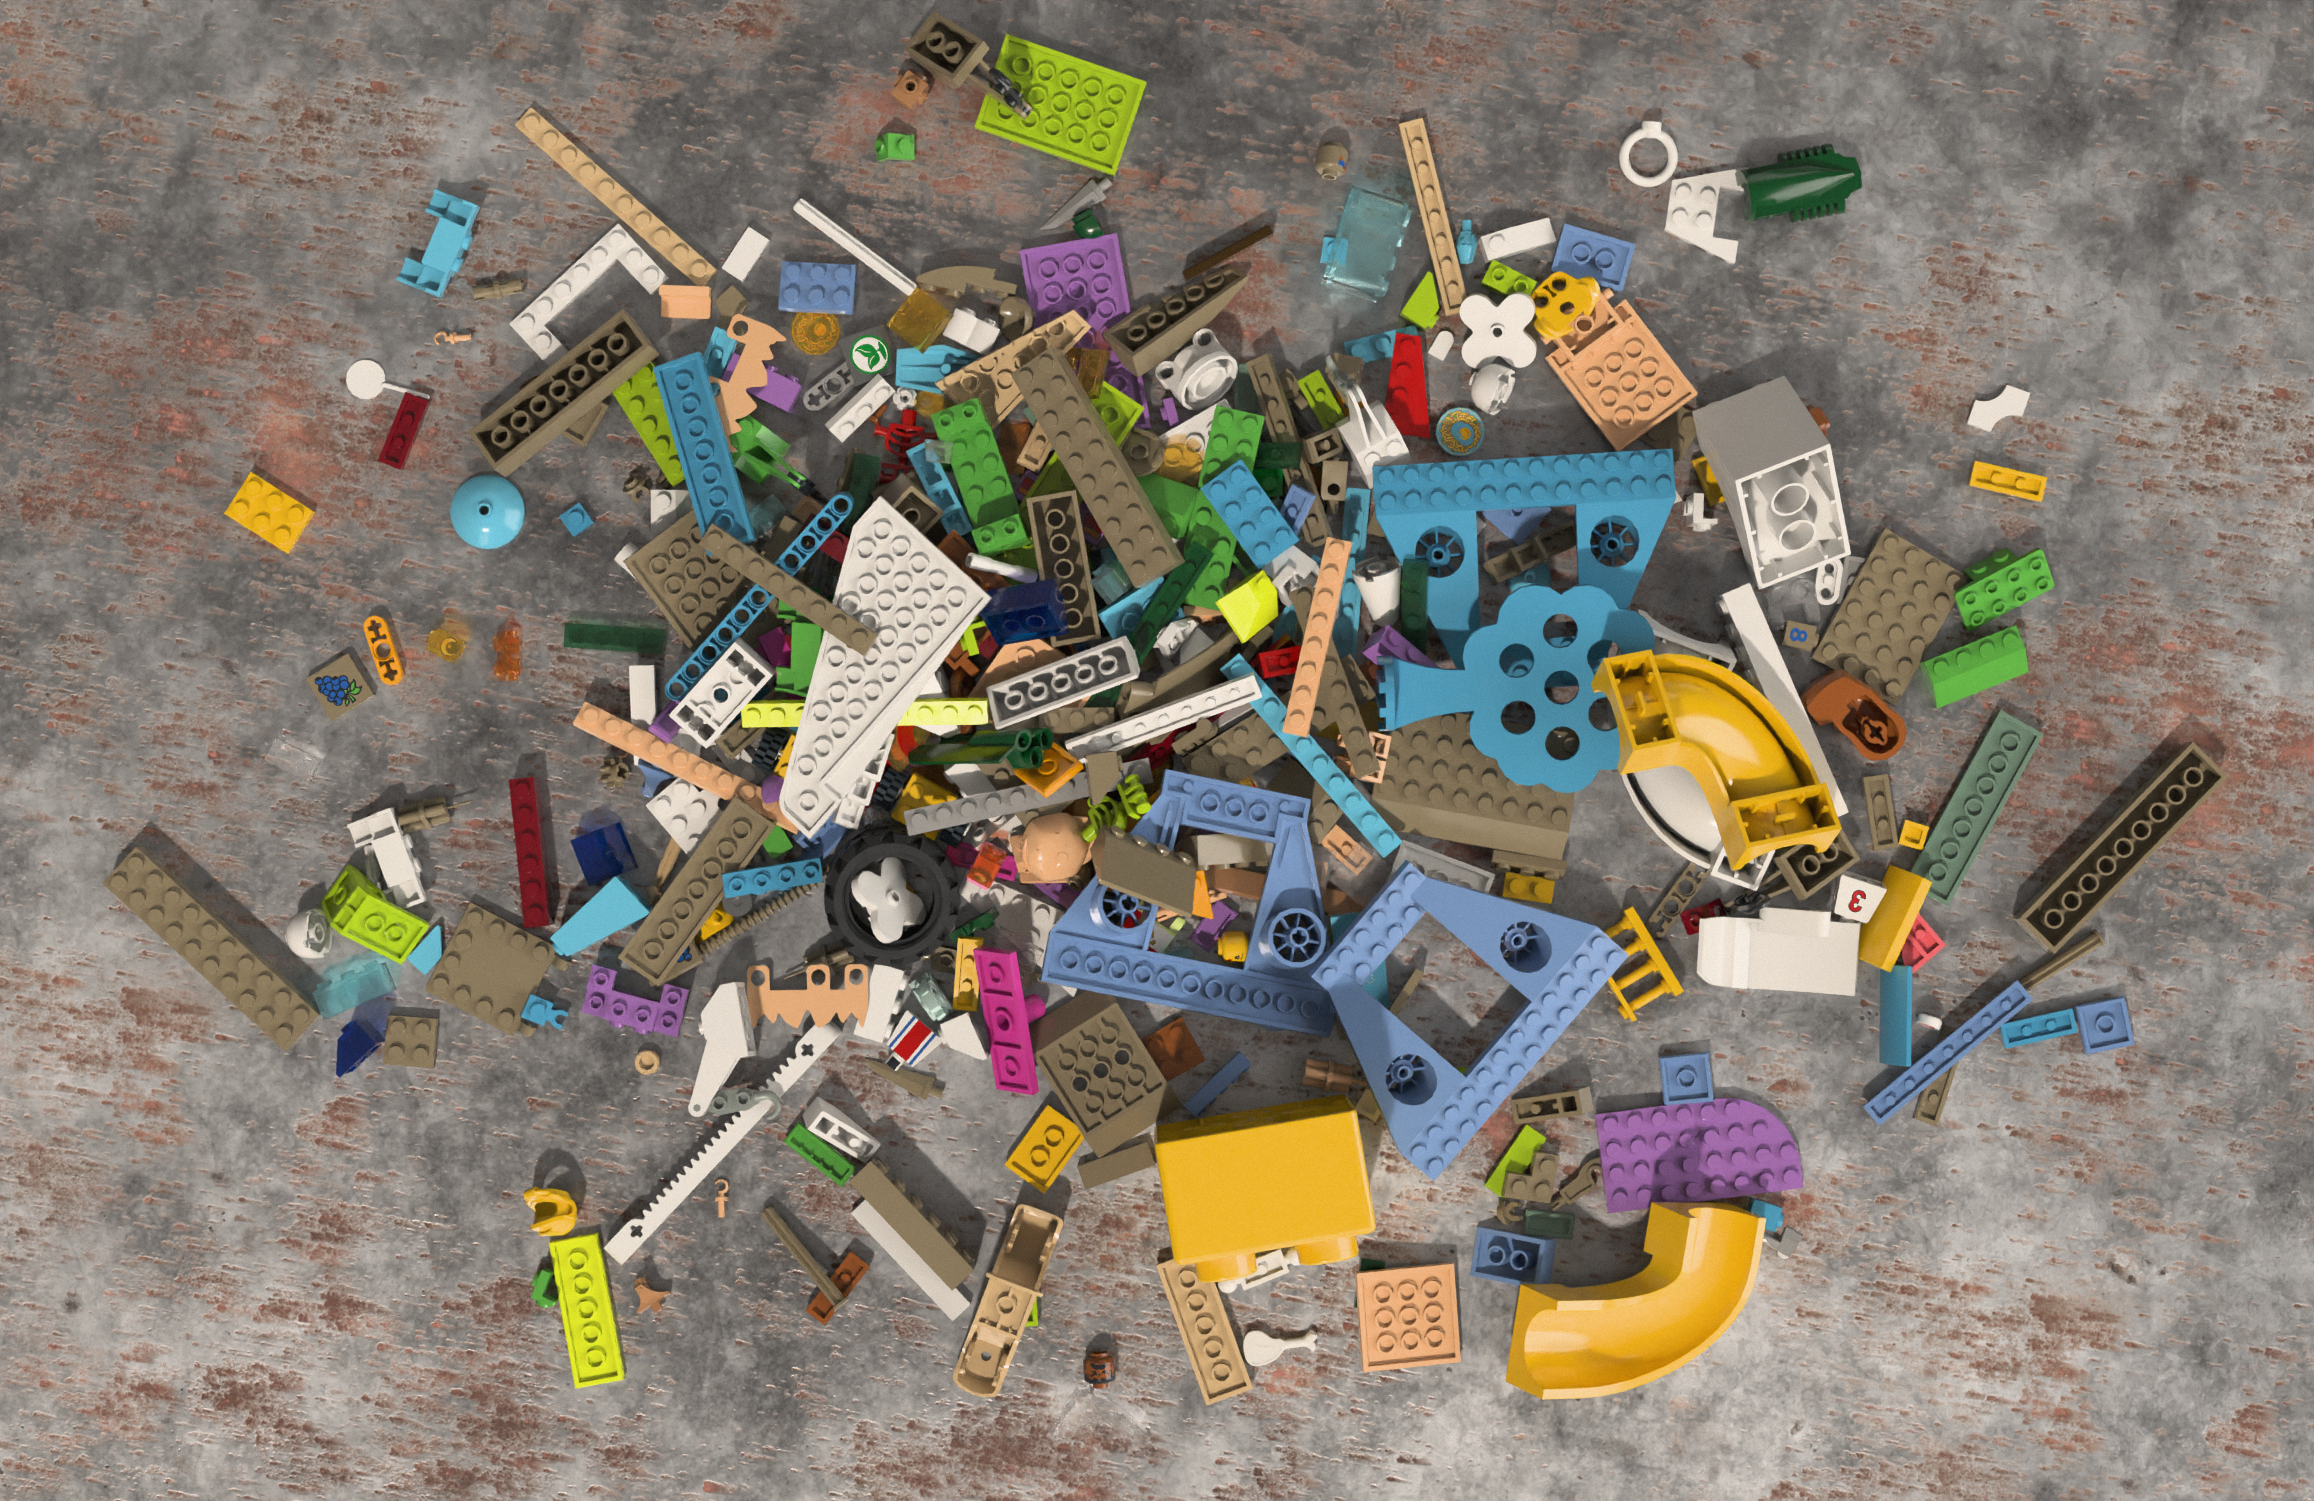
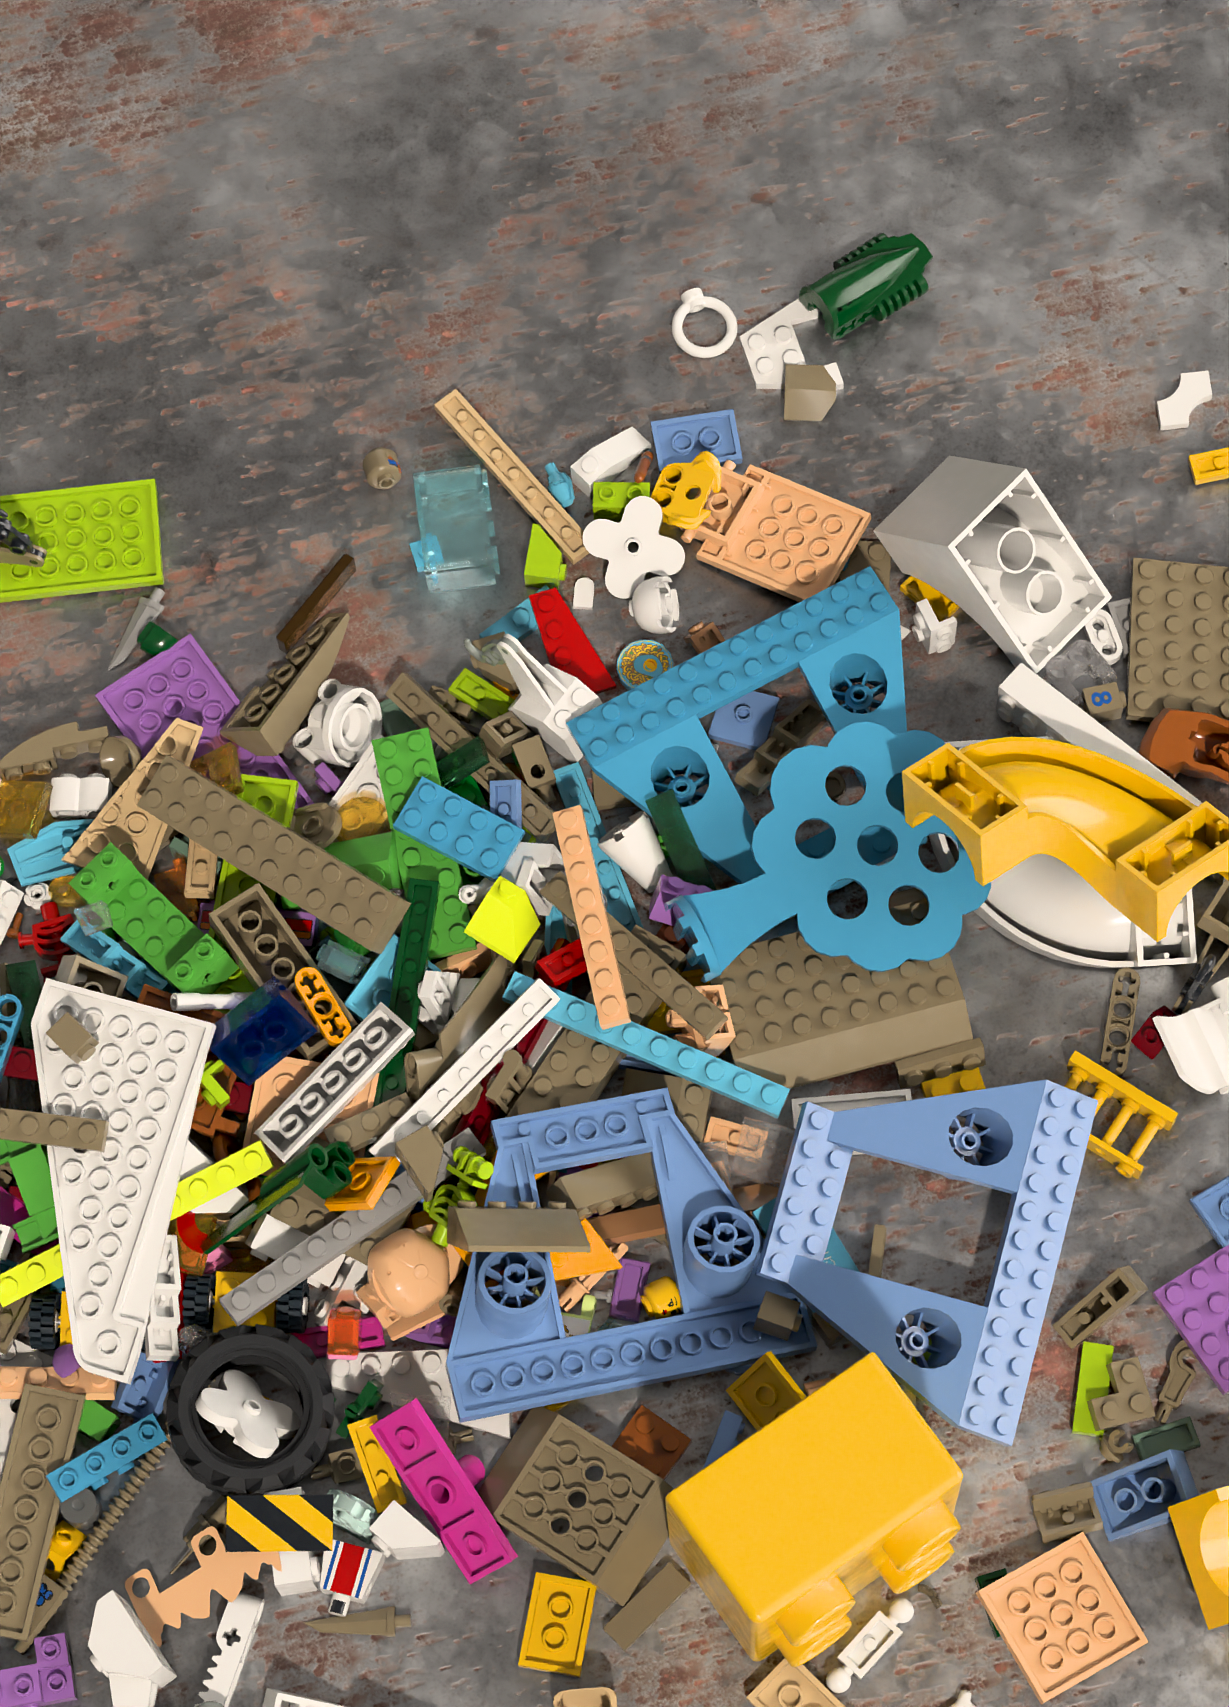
camera: 20 degrees left, 20 degrees down
none -> dark tan brick [46,1012,99,1064]
none -> sticker [226,1494,333,1552]
none -> light orange beam [295,967,351,1047]
none -> white arm [458,878,495,904]
none -> dark orange piece [634,449,654,483]
none -> medium nougat bracket [684,621,726,654]
none -> yellow plate [726,1351,806,1431]
none -> dark tan brick [753,1291,803,1341]
none -> dark tan slope [784,364,836,421]
none -> dark tan bracket [1031,1482,1103,1544]

